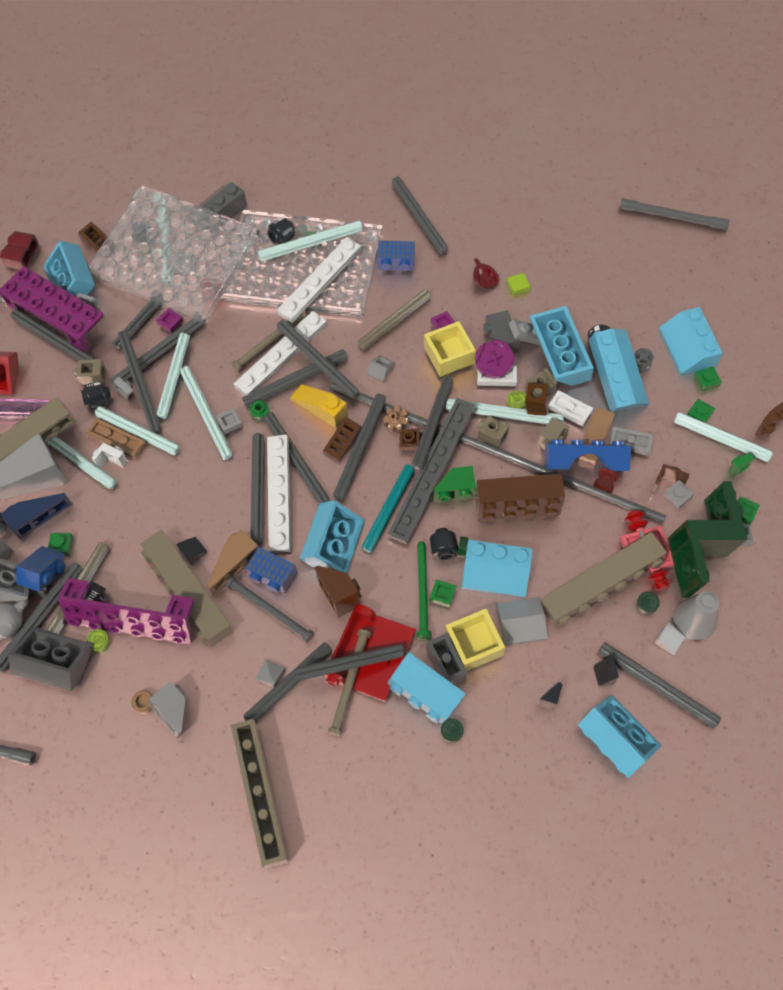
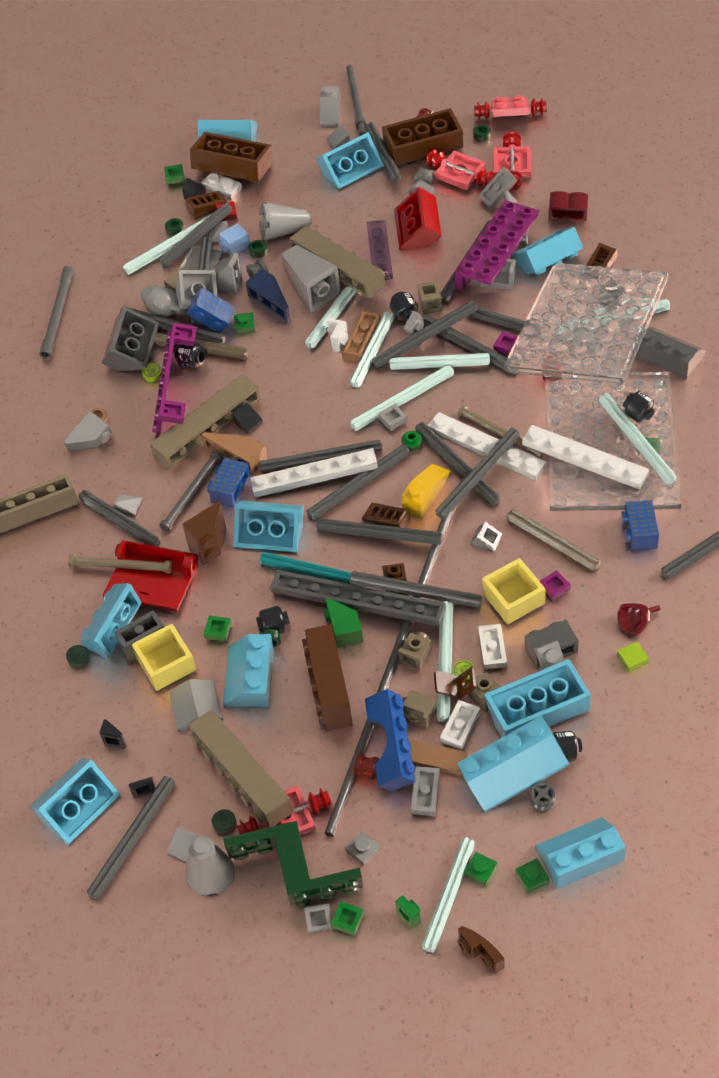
camera: 85 degrees right, 10 degrees down
dark grey axle [295,644,404,681] -> none
medium nougat plant [384,405,410,431] -> none
green bar [417,541,432,640] -> none
magenta tile [475,340,514,379] -> none
reddish brown bracket [652,464,690,492] -> none

